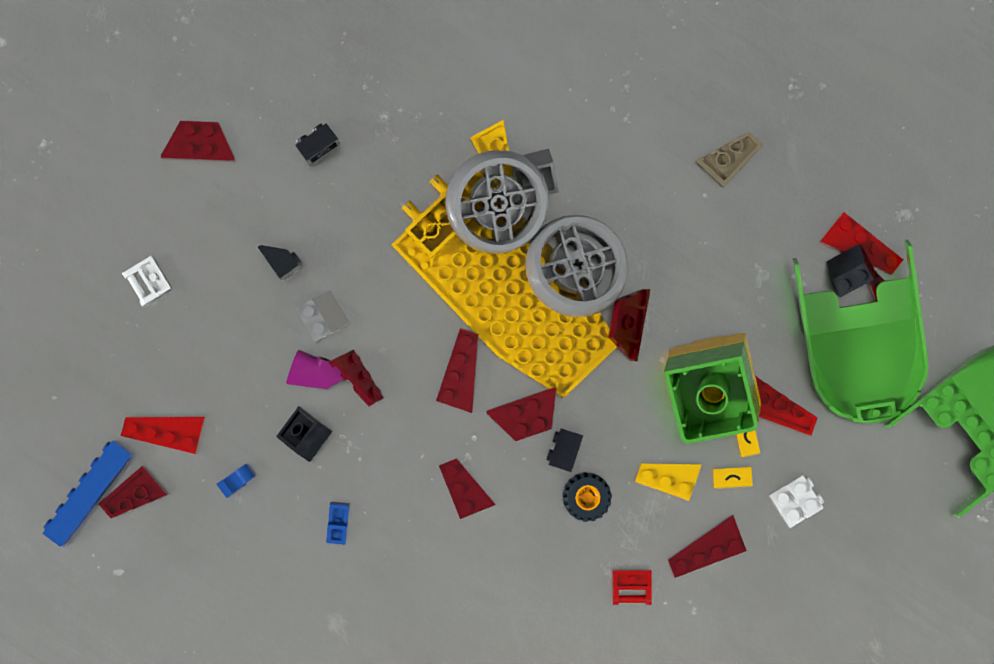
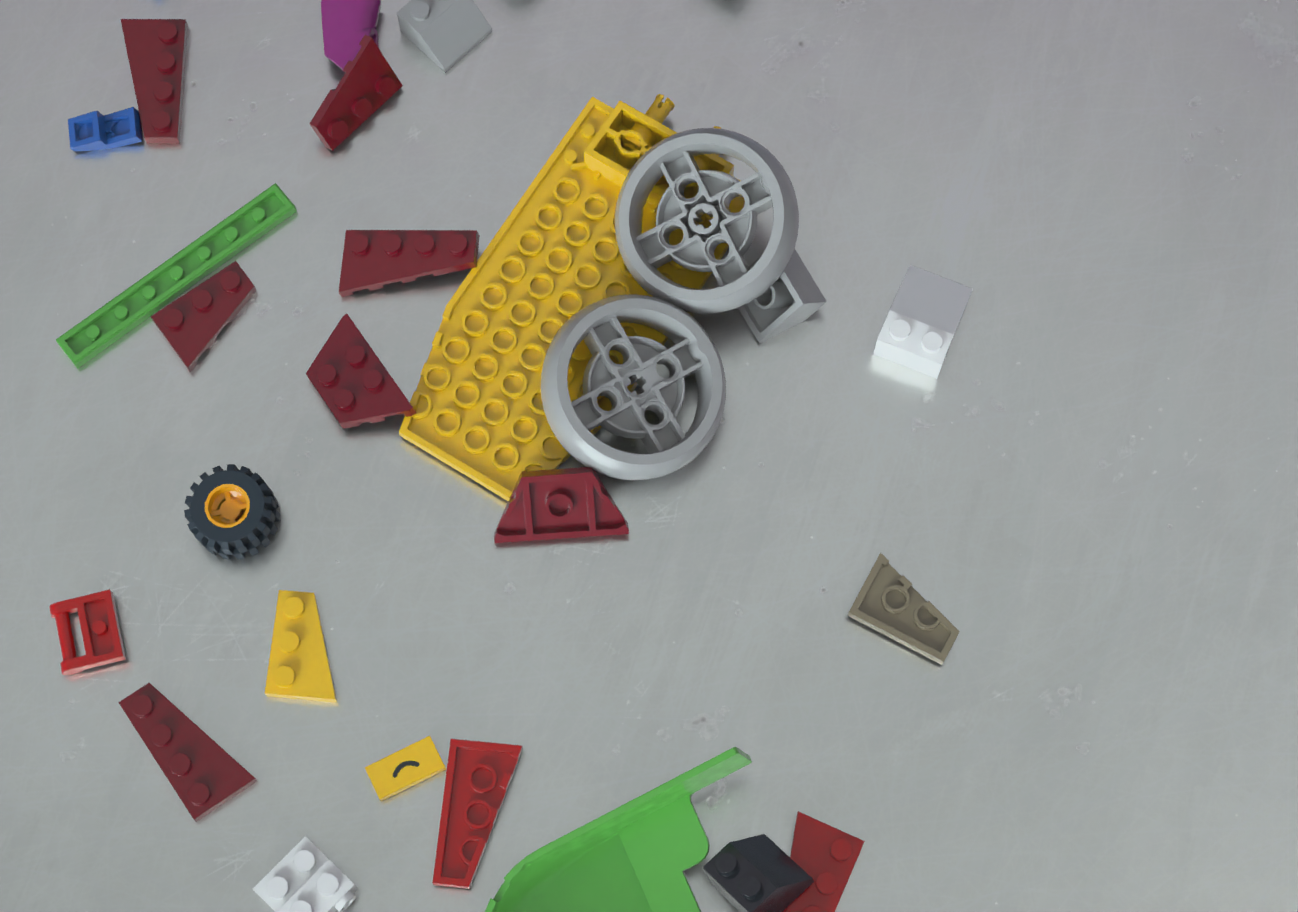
camera: 75 degrees right, 15 degrees down
black slope [276,406,333,462] -> none
yellow wing [470,119,514,186] -> none
black slope [546,428,584,472] -> none
bright green piece [664,333,761,444] -> none
yellow tile [712,467,753,488] -> none
none -> bright green tile [56,183,297,369]
none -> dark red wing [121,19,188,144]
none -> white slope [874,265,973,379]

